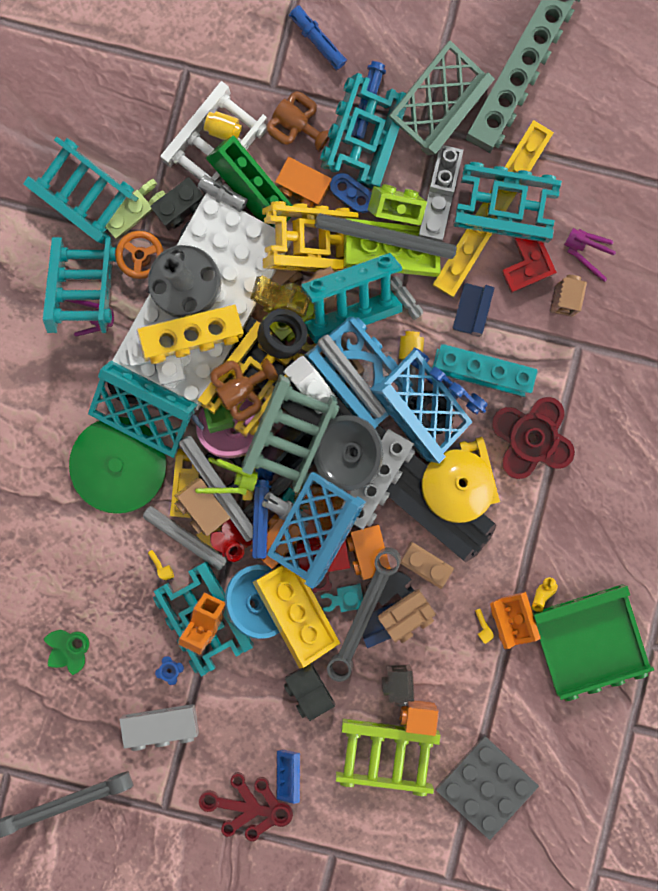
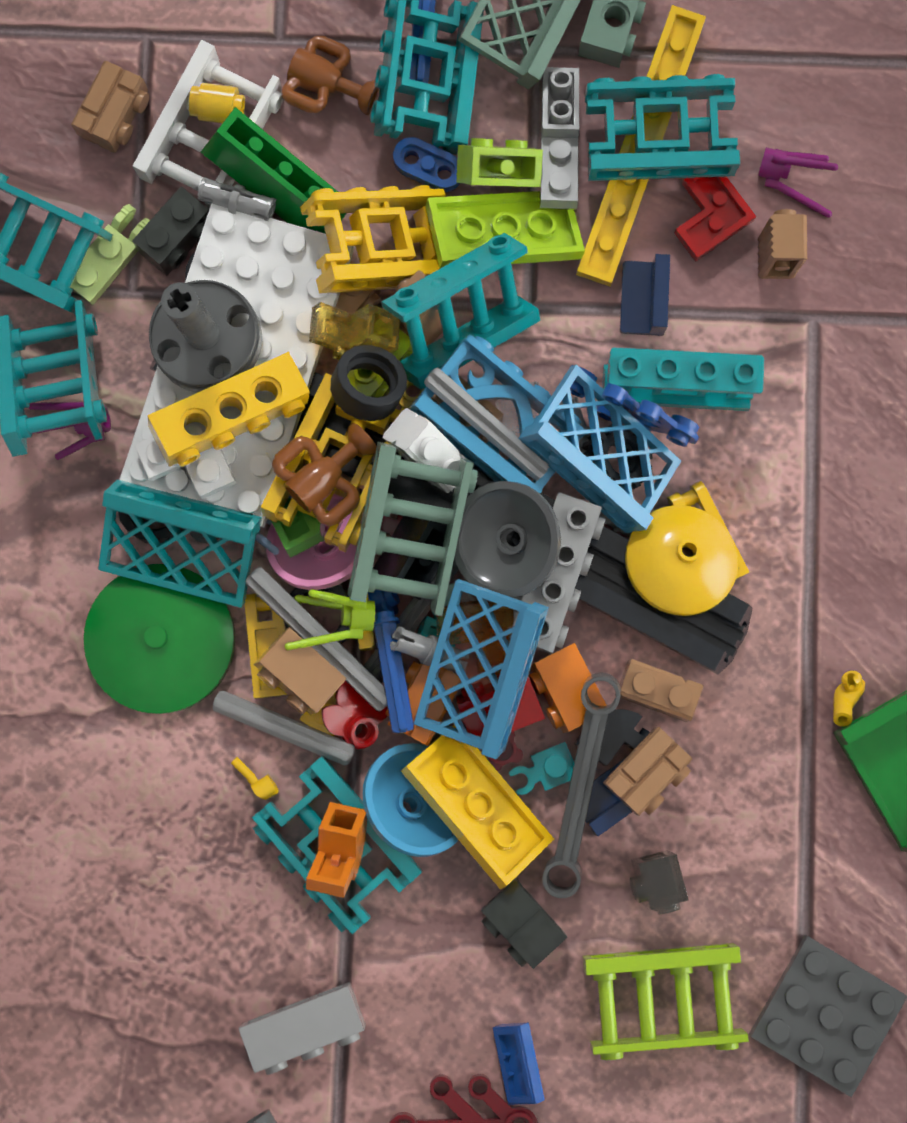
camera: 10 degrees left, 5 degrees down
green plate [44,630,90,675] -> none
orange piece [115,231,163,279] -> none
blue plate [155,656,184,685] -> none
orange brick [275,156,332,208] -> none
dark grey axle [315,213,457,259] -> none
light grey axle [390,276,423,320] -> none
yellow brick [399,331,424,366] -> none
orange brick [399,699,439,736] -> none
yellow hand [475,609,494,644] -> none
orange bracket [490,592,541,649] -> none
dark red plant [492,397,575,479] -> none
none -> medium nougat brick [71,61,149,153]

